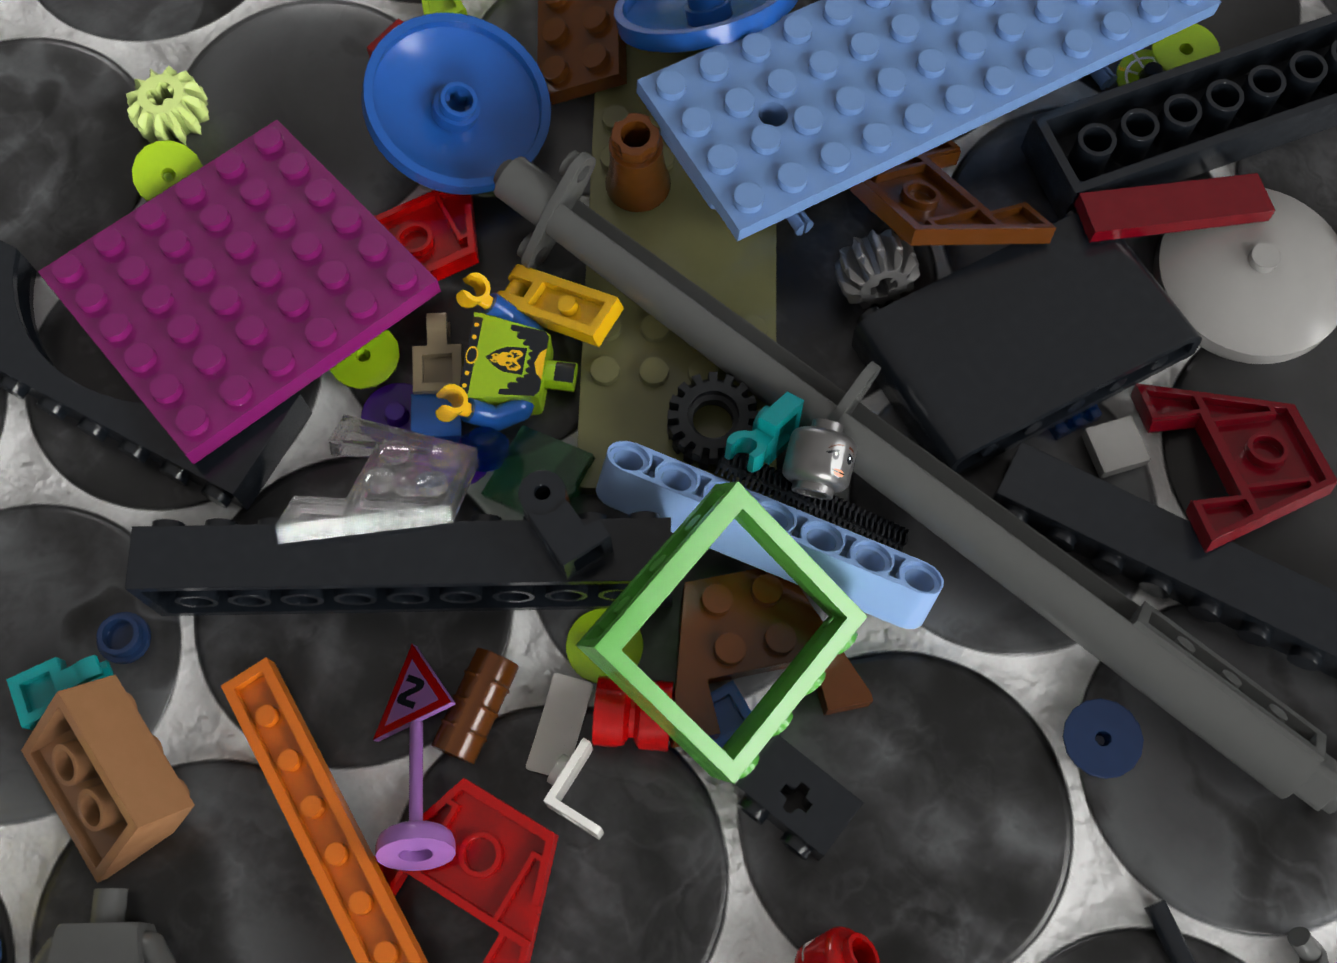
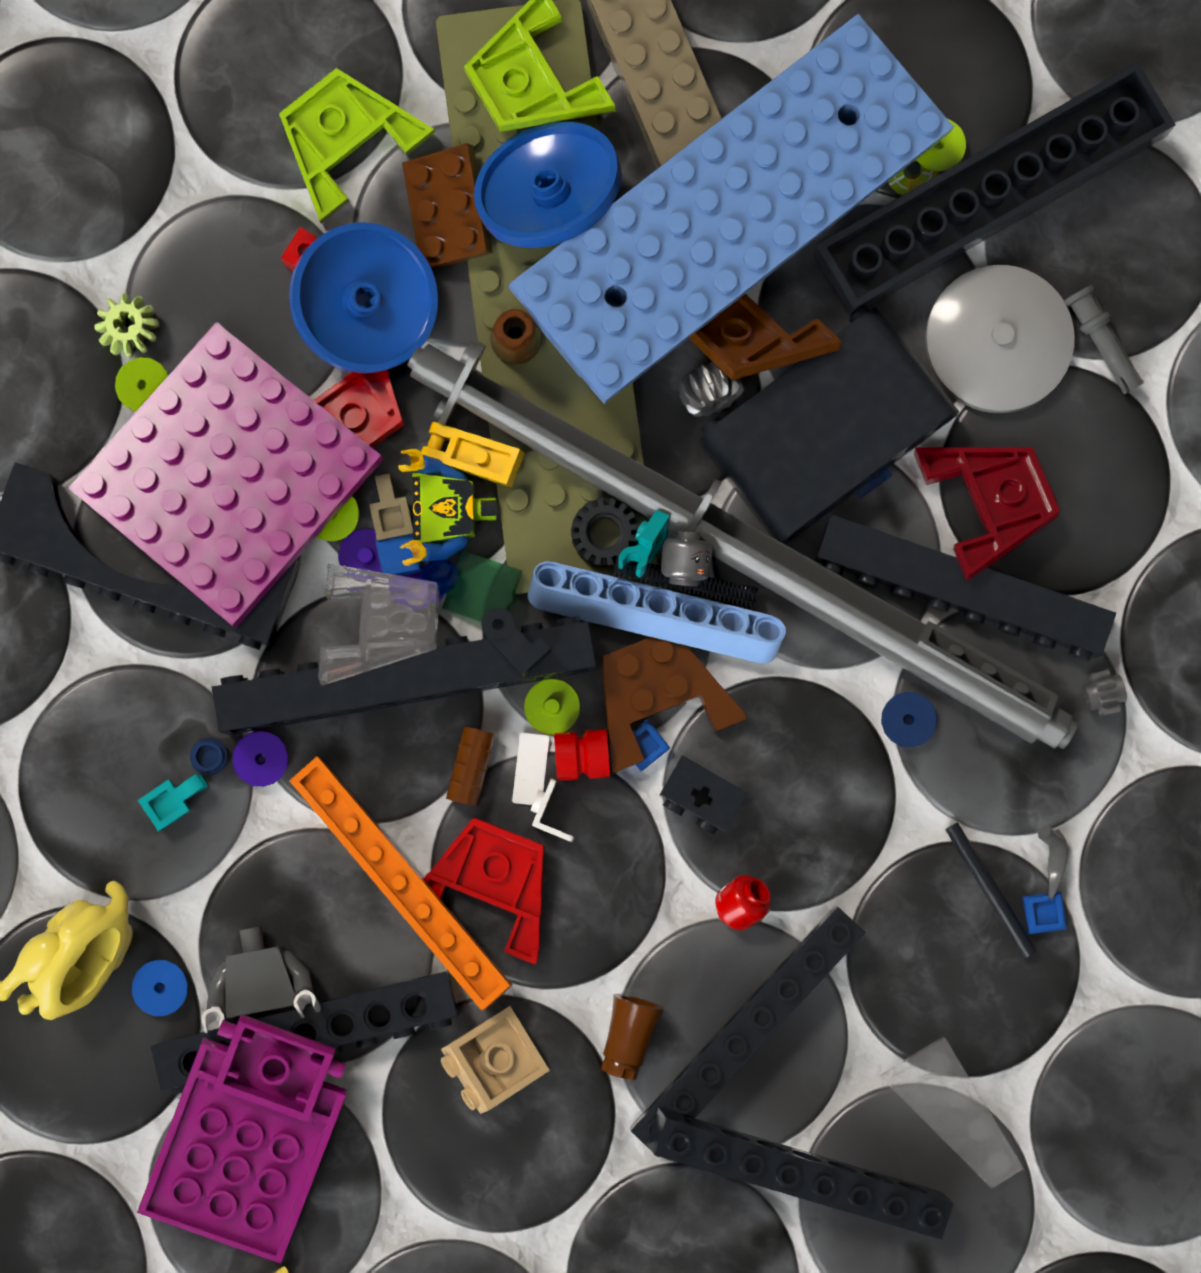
camera: 10 degrees left, 15 degrees up
medium nougat slope [21,674,195,883] -> none
medium lavender piece [373,644,456,871] -> none
bright green window [576,481,868,784] -> none
dark red tile [1074,173,1276,242] -> none
light grey tile [1081,415,1151,479] -> none
none -> dark purple piece [233,731,289,787]

